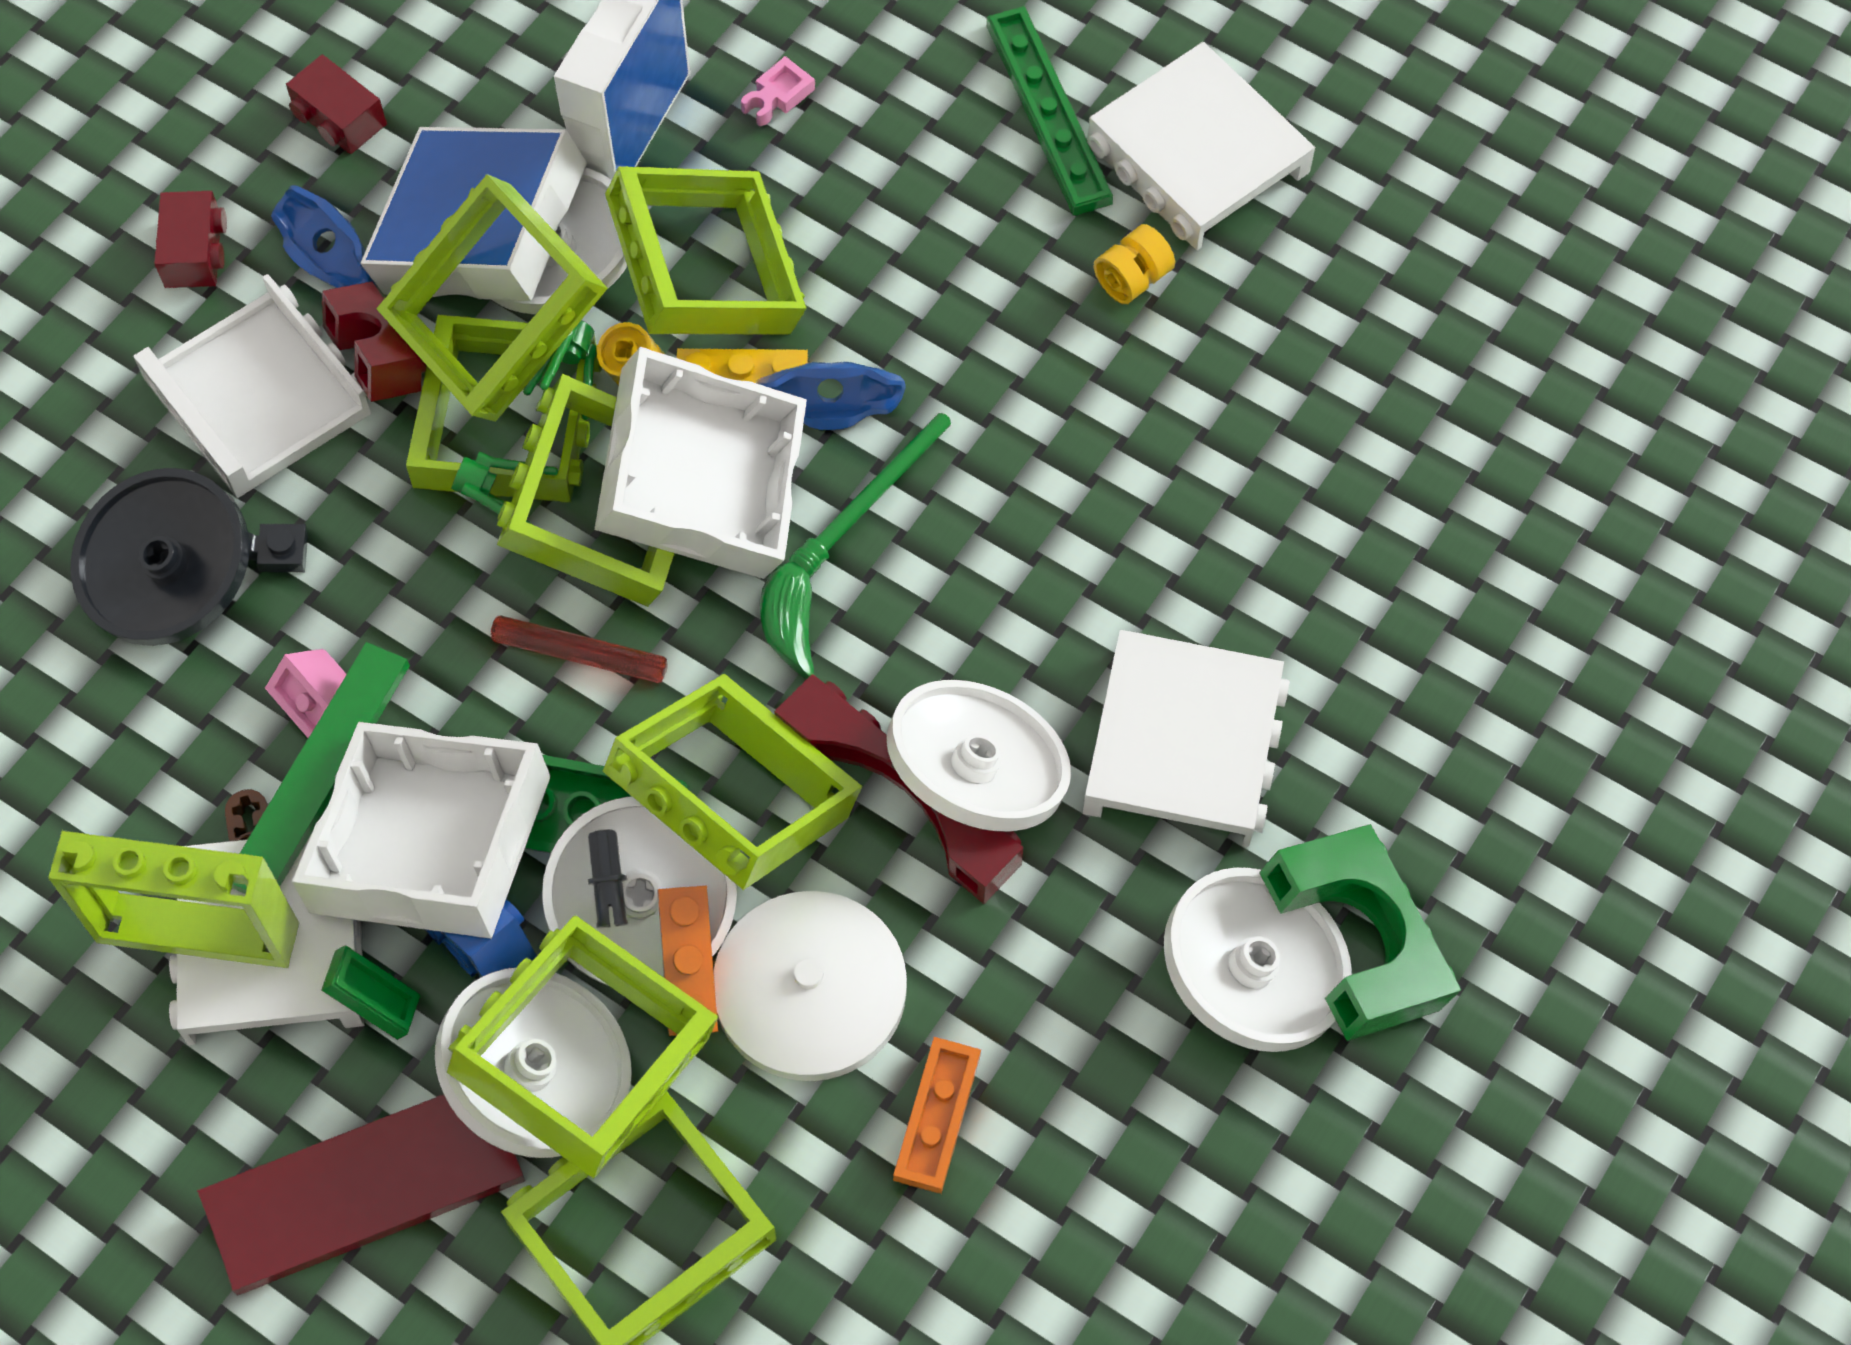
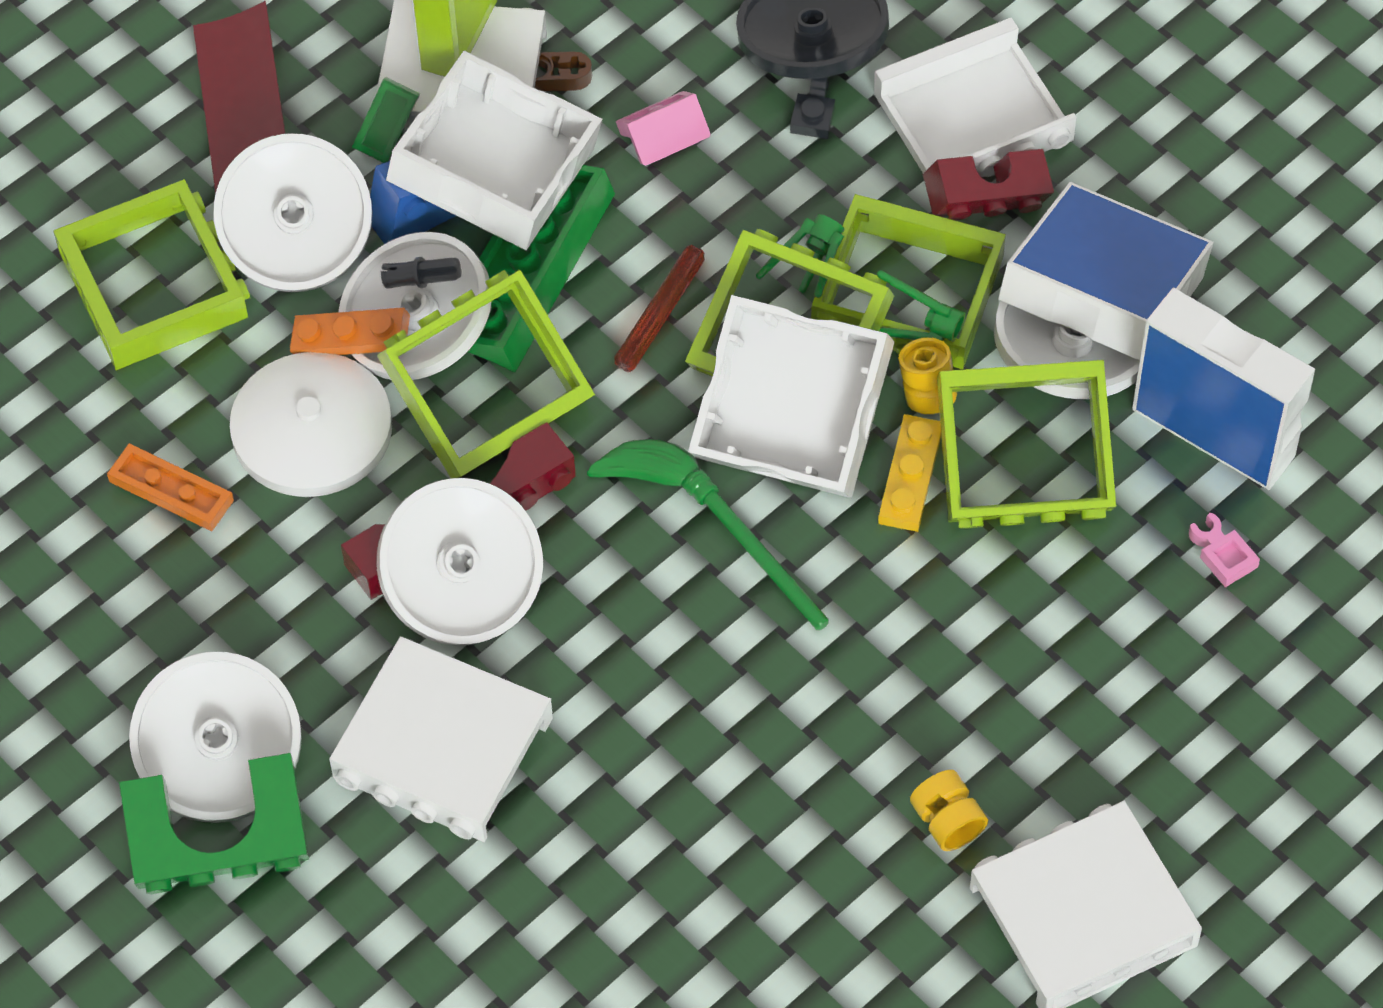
camera: 105 degrees right, 5 degrees down
dark red brick [154,191,227,288] -> none
green tile [232,642,410,894] -> none
blue piece [271,185,377,288] -> none
dark red brick [286,54,387,155] -> none
lime window [377,174,608,422] -> none
lime window [447,915,719,1179] -> none
blue piece [756,362,906,430] -> none
green tile [986,6,1113,216] -> none

